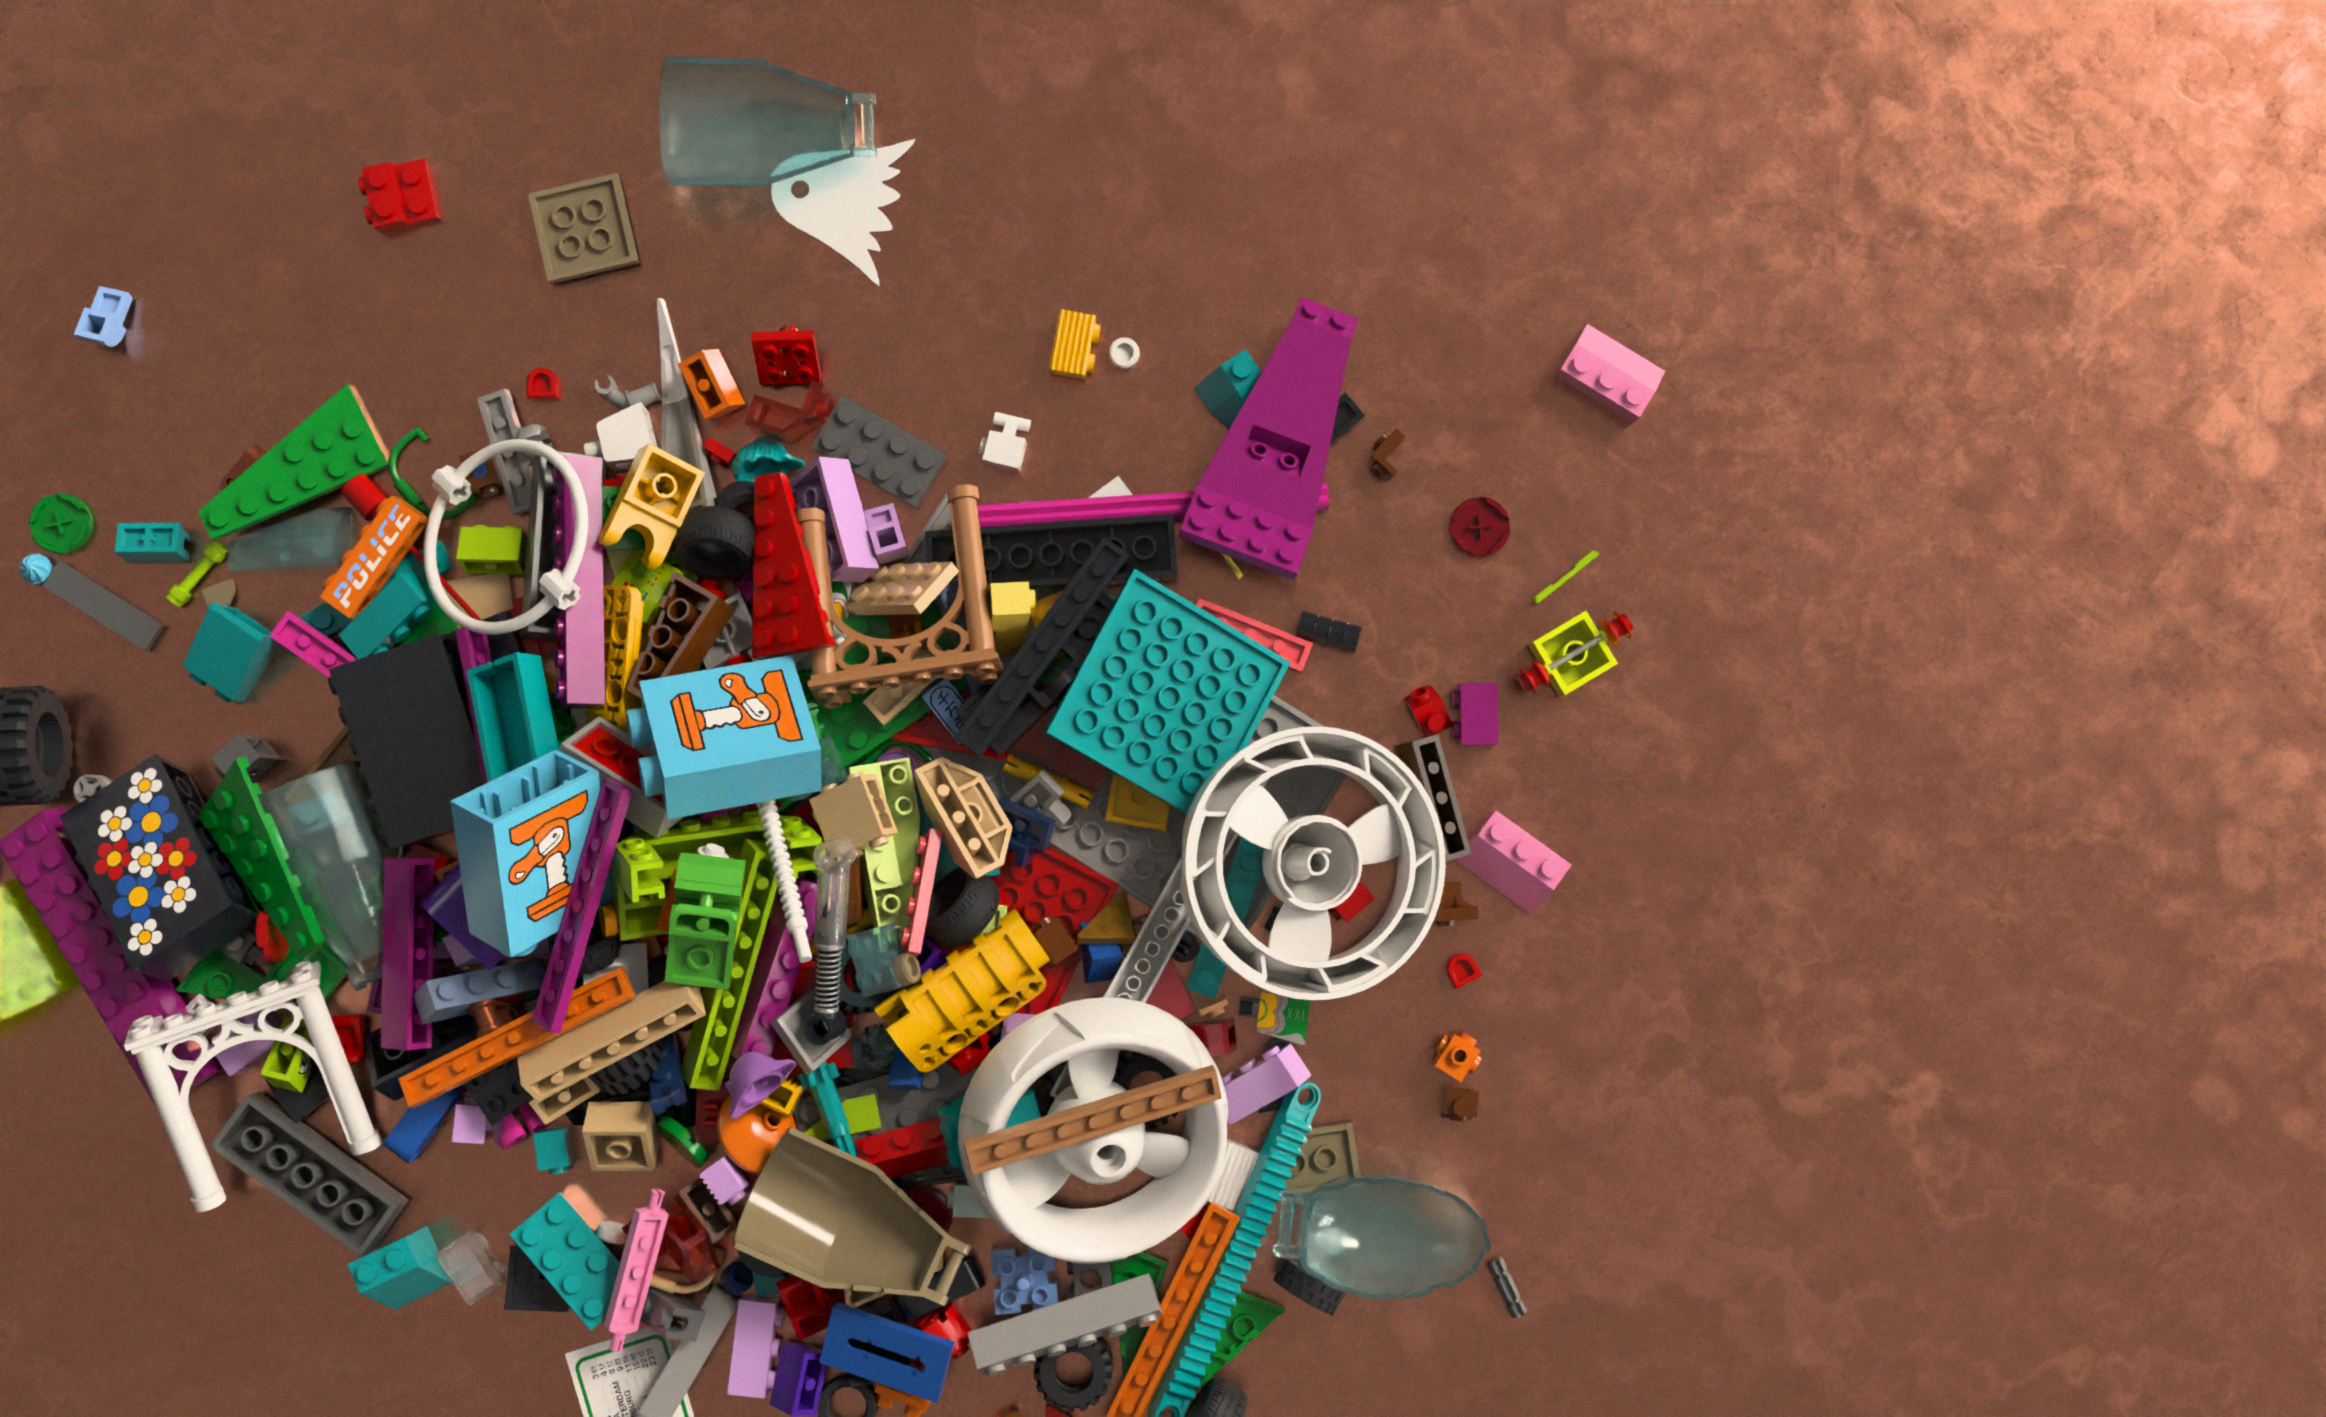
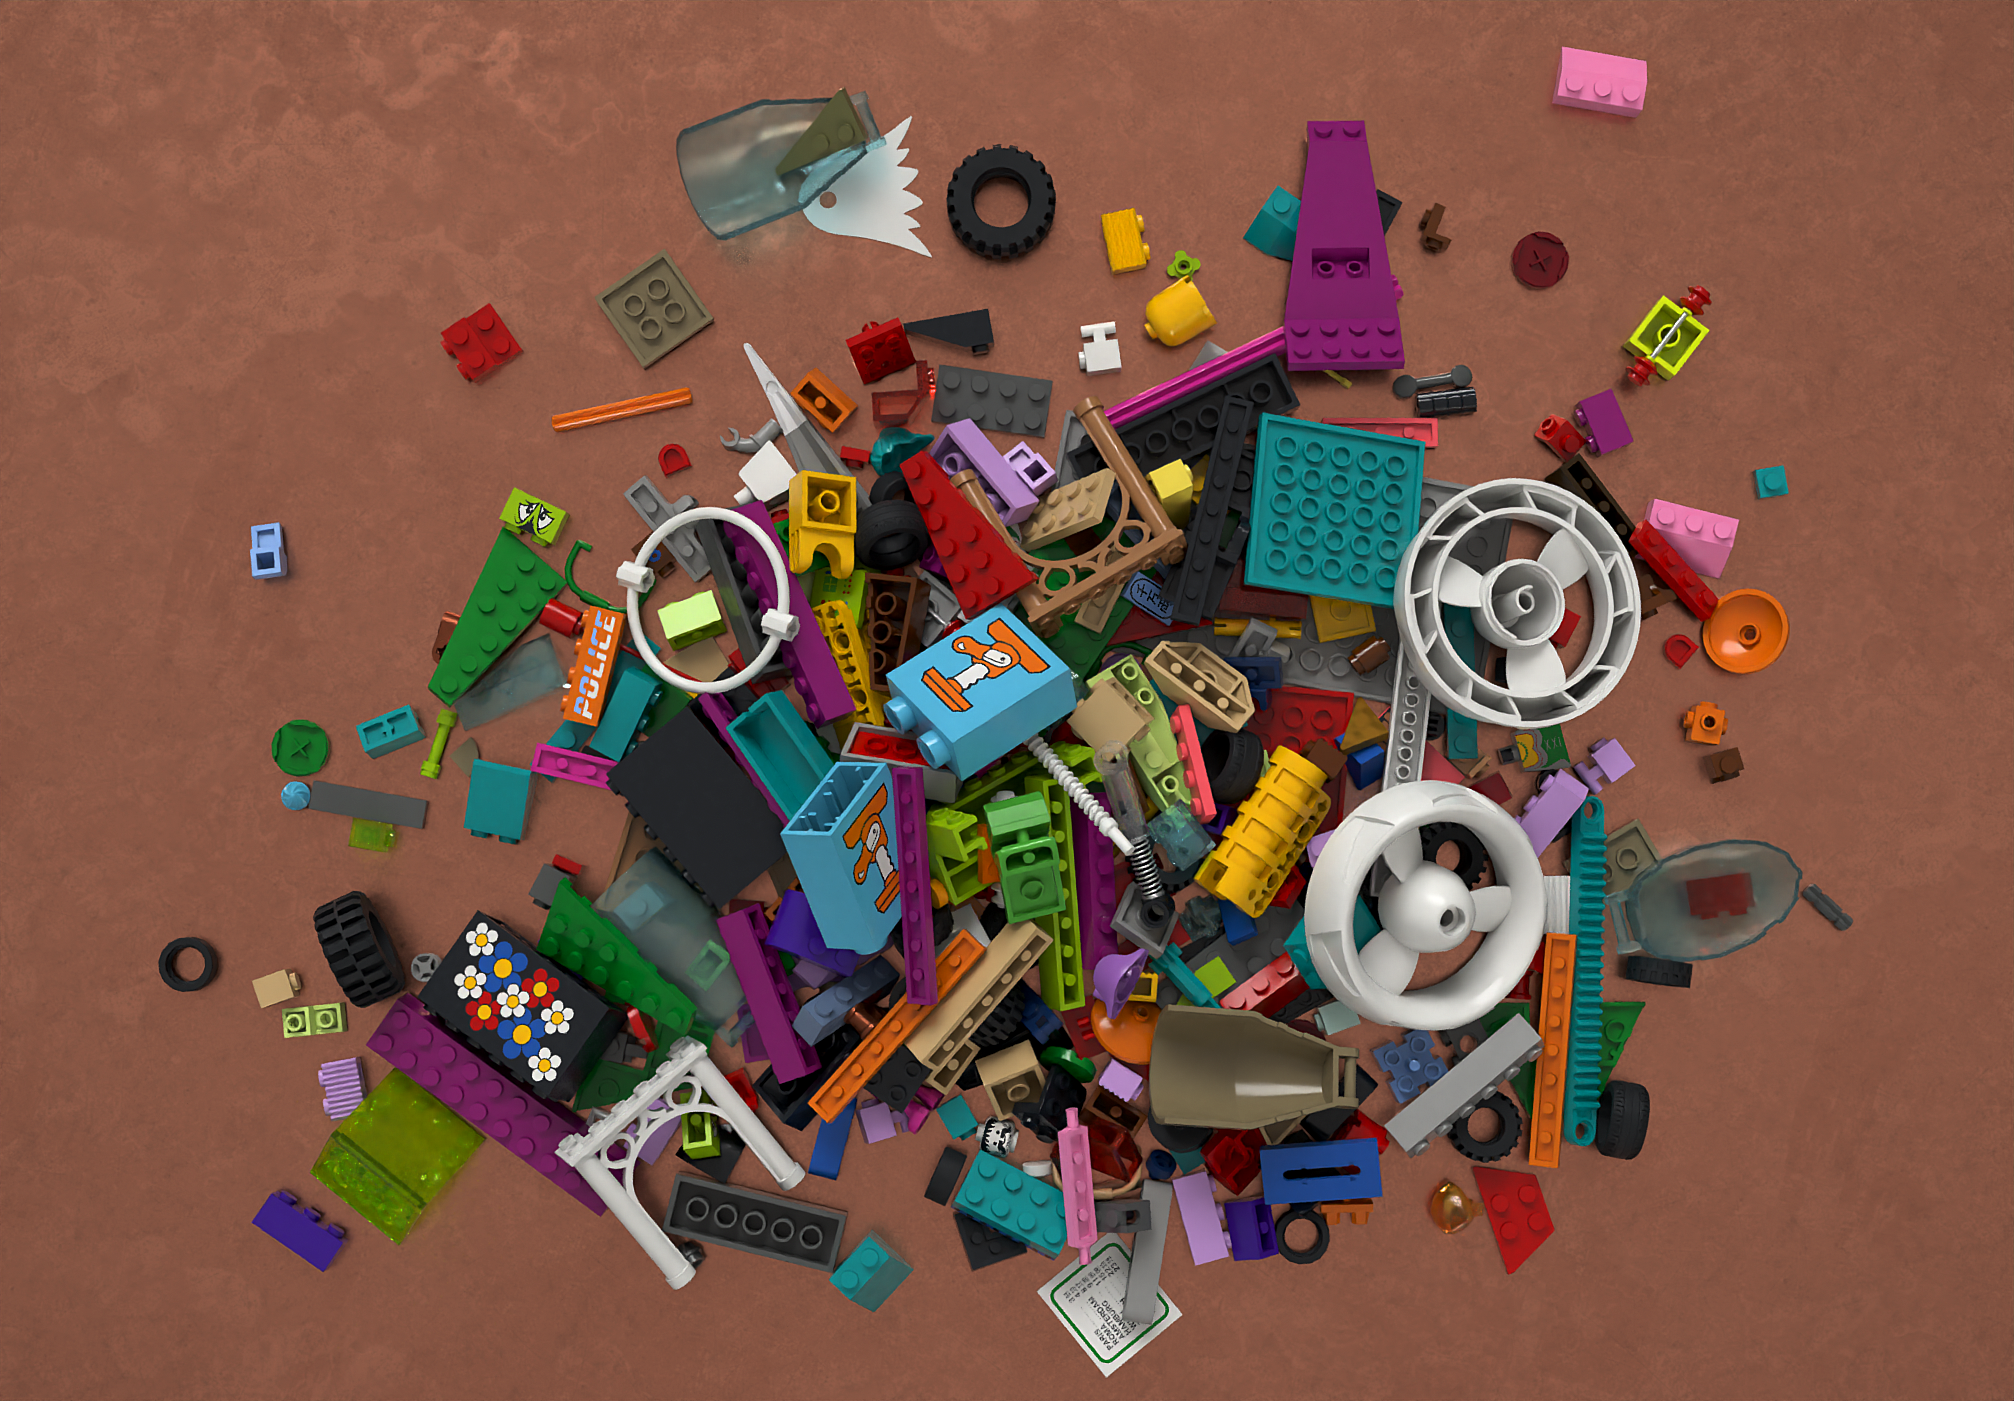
camera: 20 degrees left, 0 degrees up
clear brick [435,1229,506,1306] -> none
dark tan tile [893,952,921,986] -> none
medium nougat plate [963,1065,1222,1176] -> none
white tile [1109,337,1140,370] -> none
lime piece [1531,550,1599,605] -> none
none -> clear neon green brick [348,818,396,852]
none -> lime brick [499,487,570,547]
none -> orange axle [551,387,692,432]
none -> red tile [552,854,586,876]
none -> dark grey plate [677,1242,705,1269]
none -> olive wing [775,87,868,176]
none -> black slope [903,309,994,355]
none -> black tyre [924,1147,967,1206]
none -> black tyre [946,144,1056,260]
none -> white head [975,1116,1019,1158]
none -> black bracket [1012,1064,1087,1144]
none -> yellow cylinder [1144,274,1217,346]
none -> lime plate [1167,250,1201,281]
none -> reddish brown brick [1347,635,1391,676]
none -> dark grey bar [1392,365,1472,400]
none -> red bush [1505,970,1533,1000]
none -> lavender brick [1573,737,1636,795]
none -> red plate [1628,519,1719,622]
none -> clear red brick [1686,872,1755,920]
none -> orange dish [1703,589,1790,674]
none -> teal plate [1753,465,1789,499]

